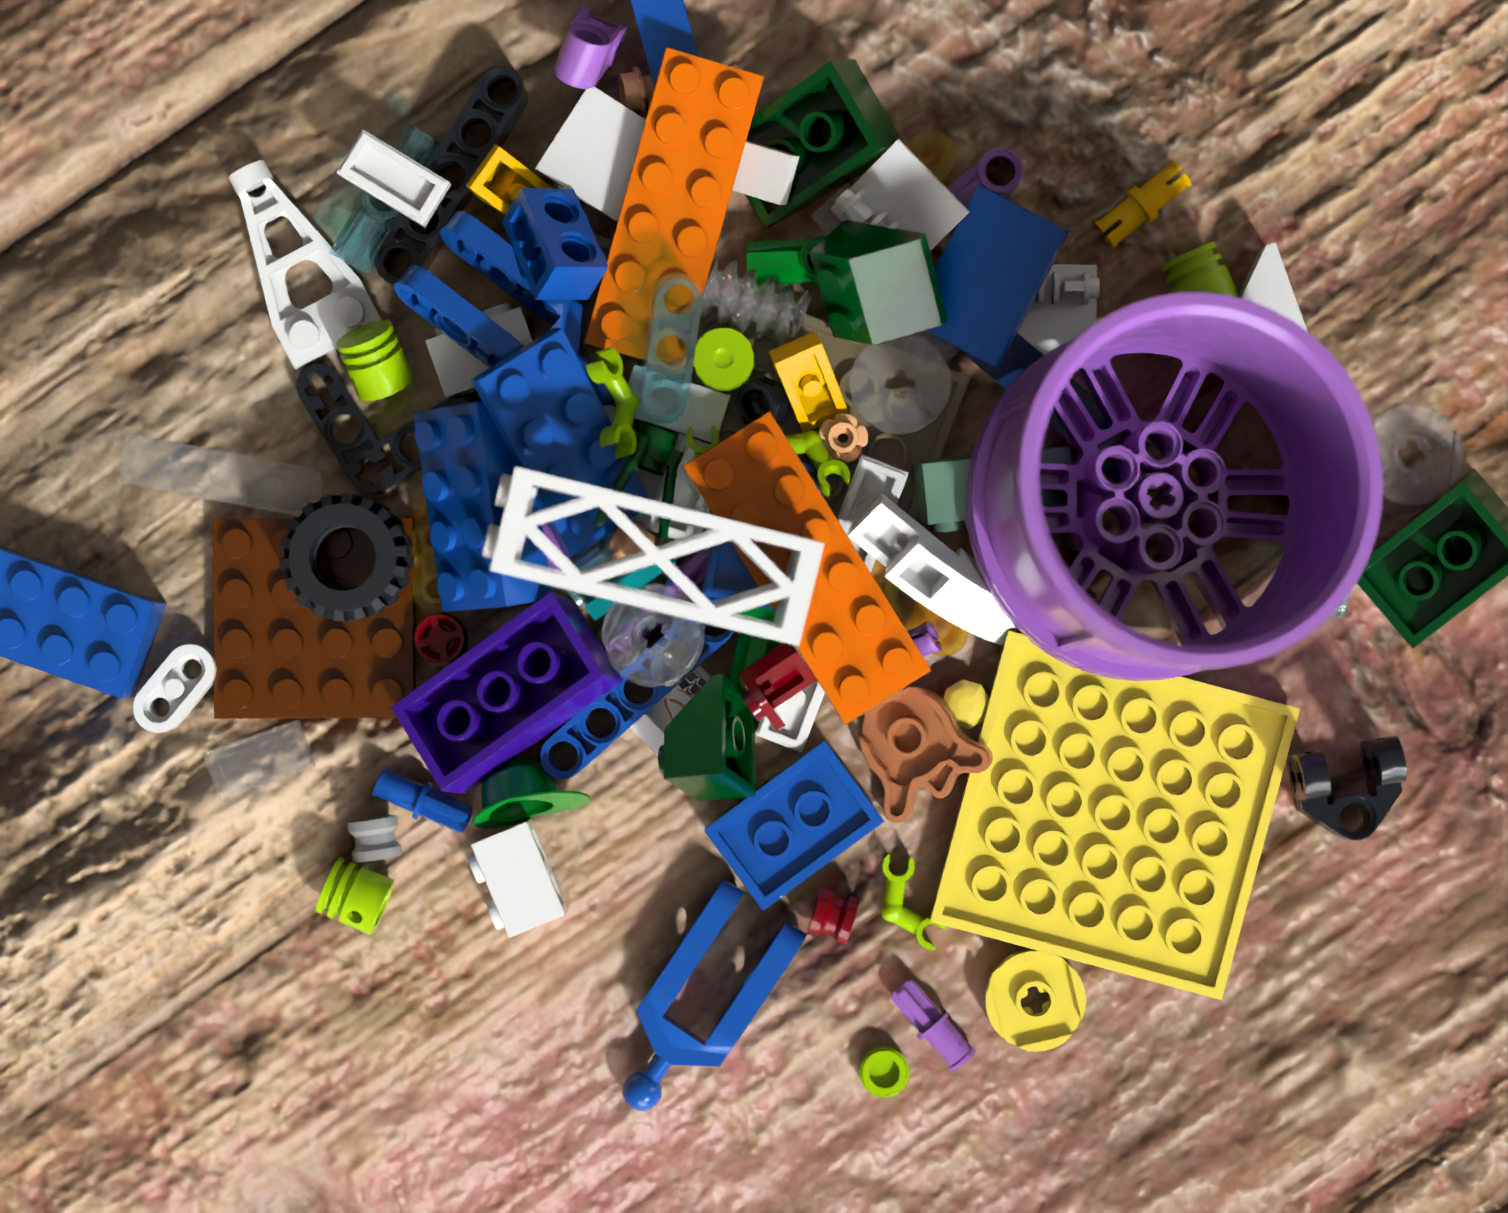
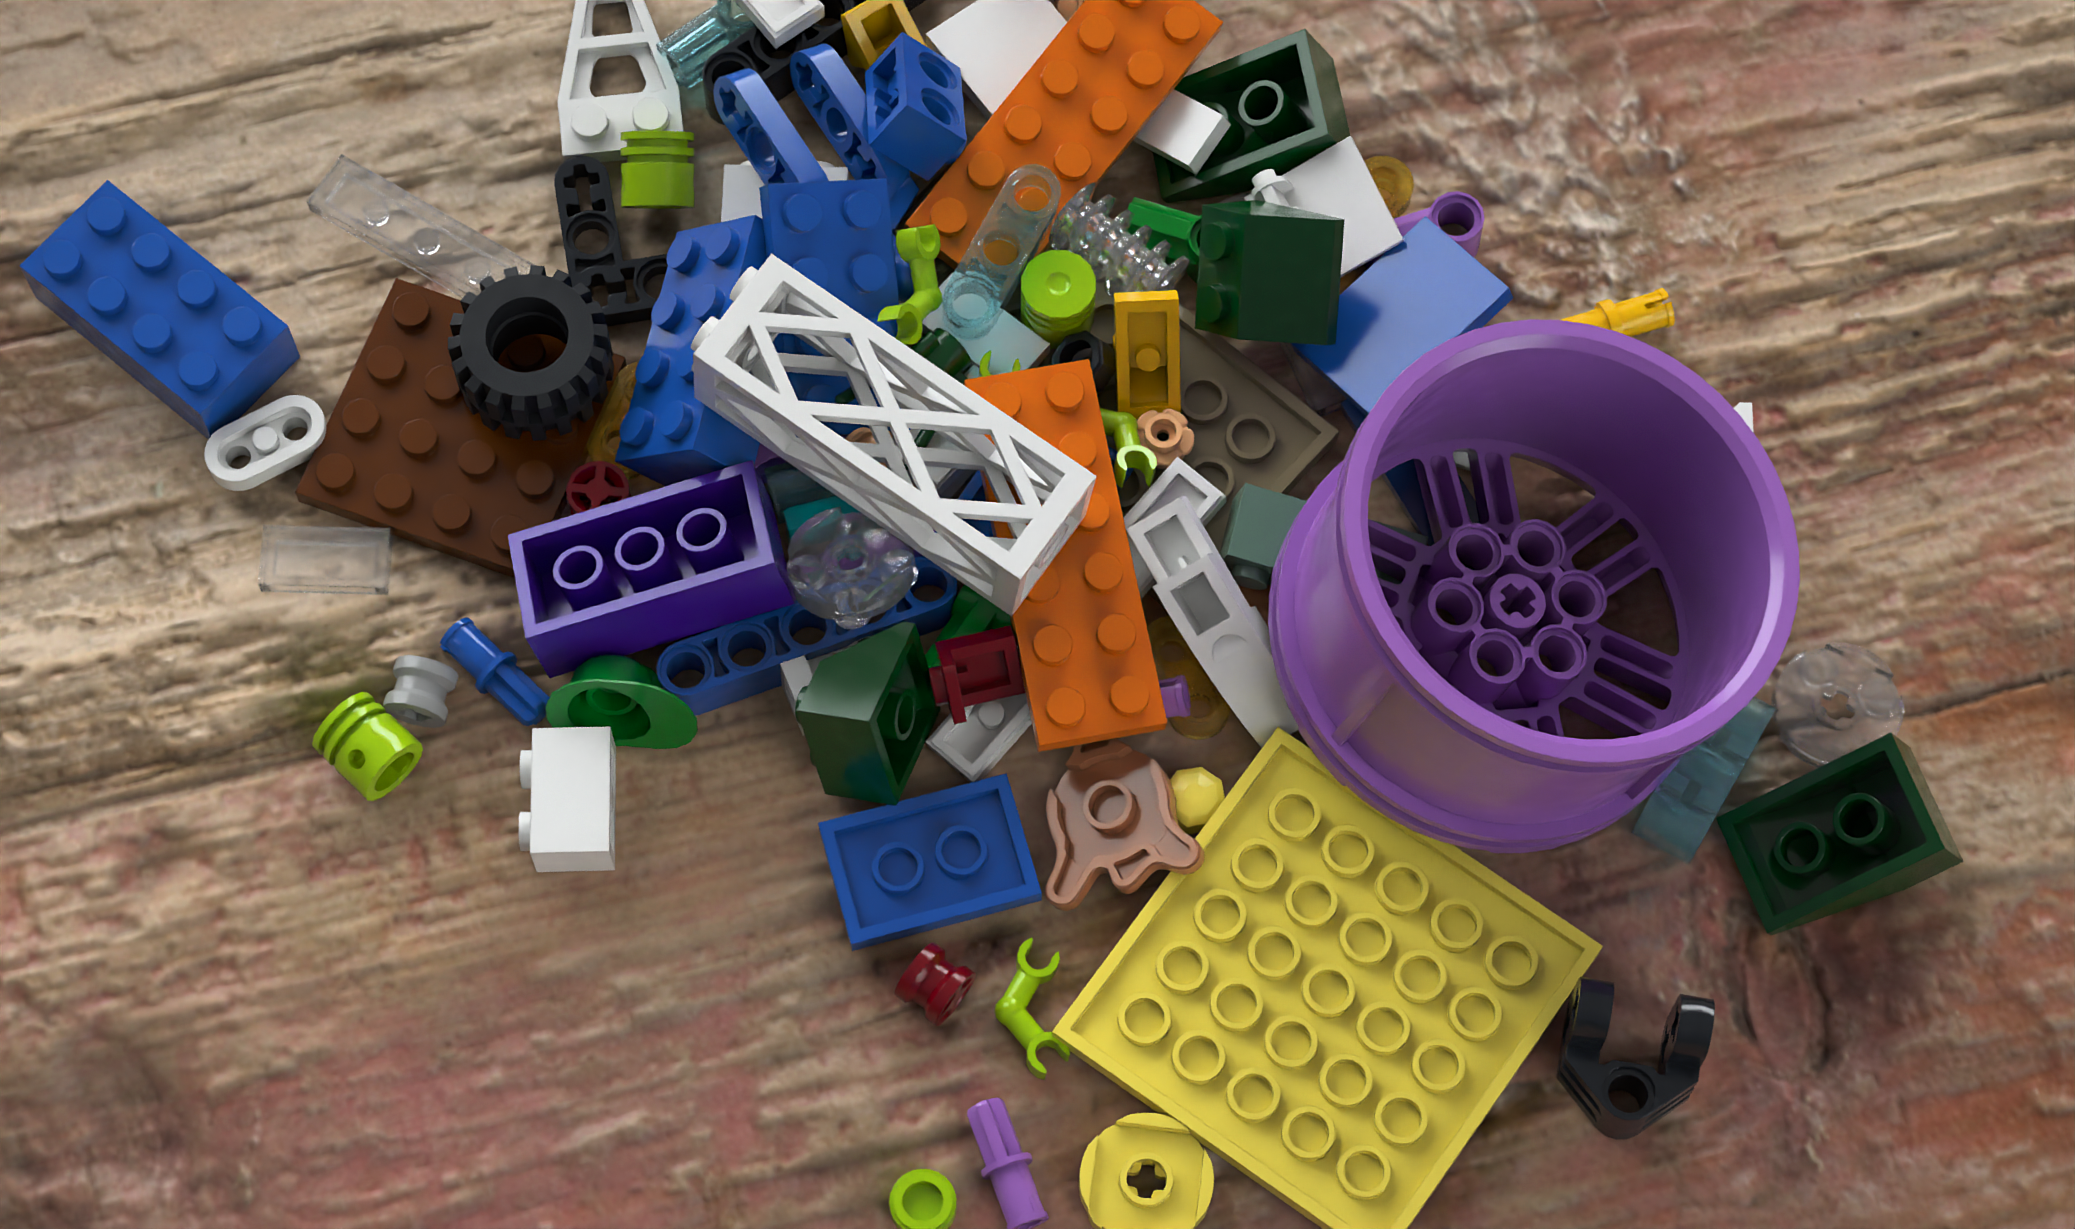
camera: 20 degrees right, 20 degrees down
blue piece [622,879,807,1111] -> none
clear plate [849,334,951,435] -> none

